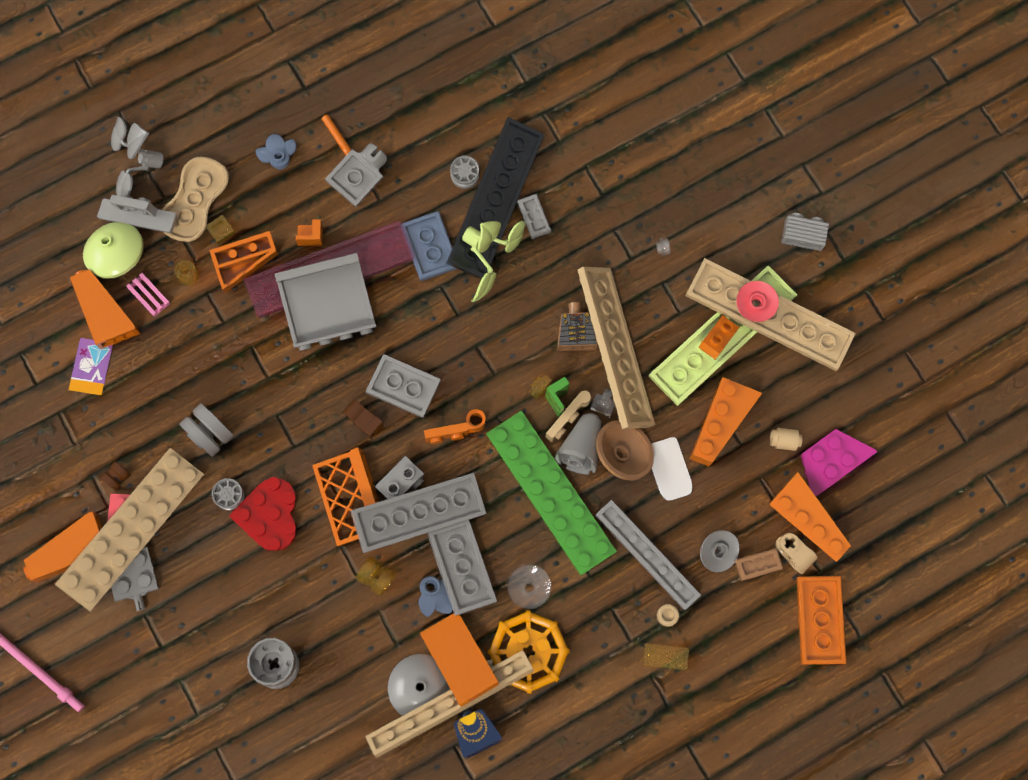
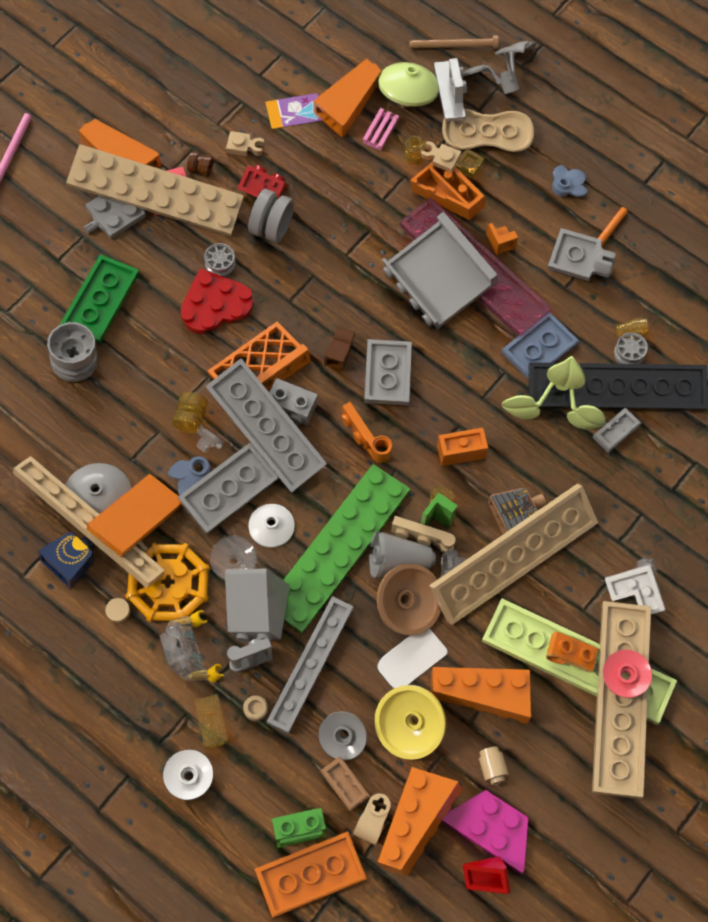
camera: 70 degrees right, 10 degrees down
none -> green plate [60,254,140,344]
none -> tan tile [105,598,130,623]
none -> clear torso [160,610,224,683]
none -> white dish [163,750,213,800]
none -> clear tile [196,425,225,454]
none -> light grey slope [225,568,290,643]
none -> tan plate [226,131,264,156]
none -> light grey plate [227,638,273,673]
none -> red bracket [237,165,289,198]
none -> white dish [249,504,295,548]
none -> bright green window [272,808,326,848]
none -> light yellow dish [375,685,446,760]
none -> medium nougat bar [409,35,498,50]
none -> tan plate [421,141,461,173]
none -> orange panel [437,428,488,466]
none -> red slope [462,856,511,894]
none -> white plate [605,564,666,614]
none -> clear yellow cone [615,317,649,338]

